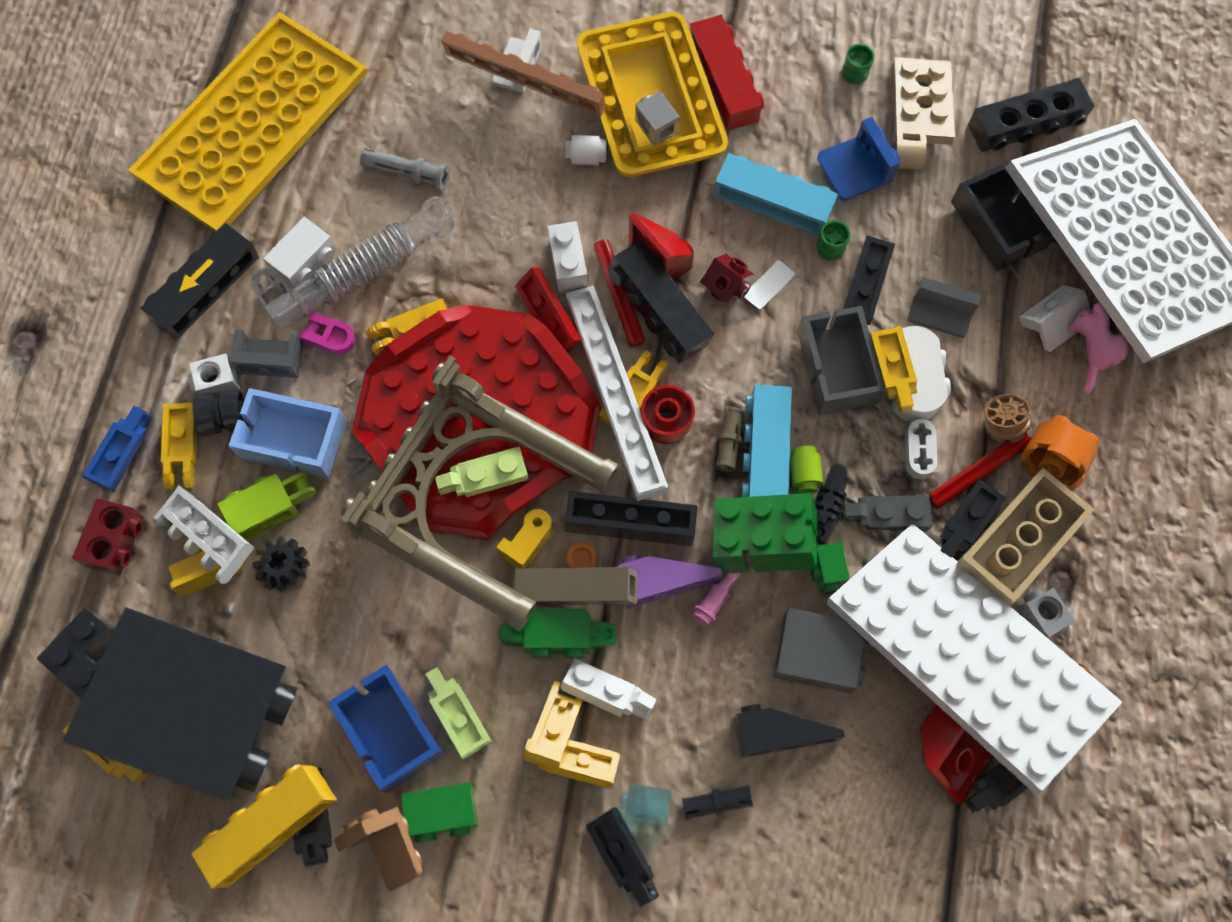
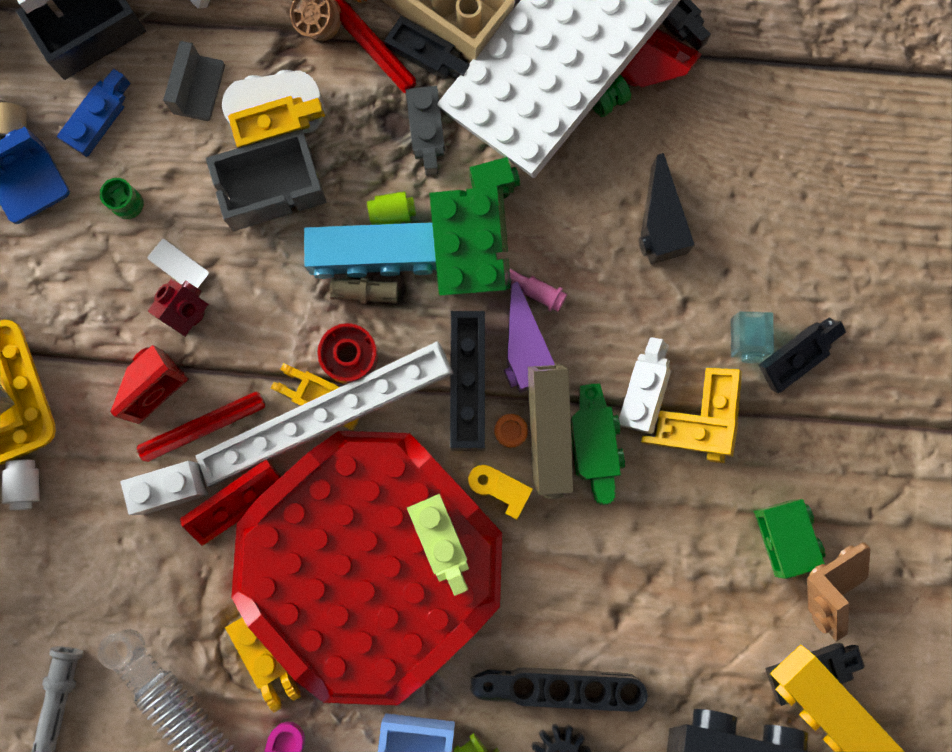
camera: 95 degrees left, 10 degrees up
blue piece [327,665,444,793] -> none
dark tan arch [341,356,619,632] -> none
yellowish green hinge [426,667,492,760] -> none
black brick [608,240,715,364] -> none
black pin [682,785,753,820] -> none
medium azure brick [713,153,838,236] -> none
dark grey brick [773,608,869,694] -> none
black hinge [815,463,848,545] -> none
black plate [843,235,895,325] -> none
white beam [905,419,937,479] -> none
none -> blue hinge [56,69,131,157]
none -> black piece [470,667,648,712]
none -> green wheel [593,75,632,117]

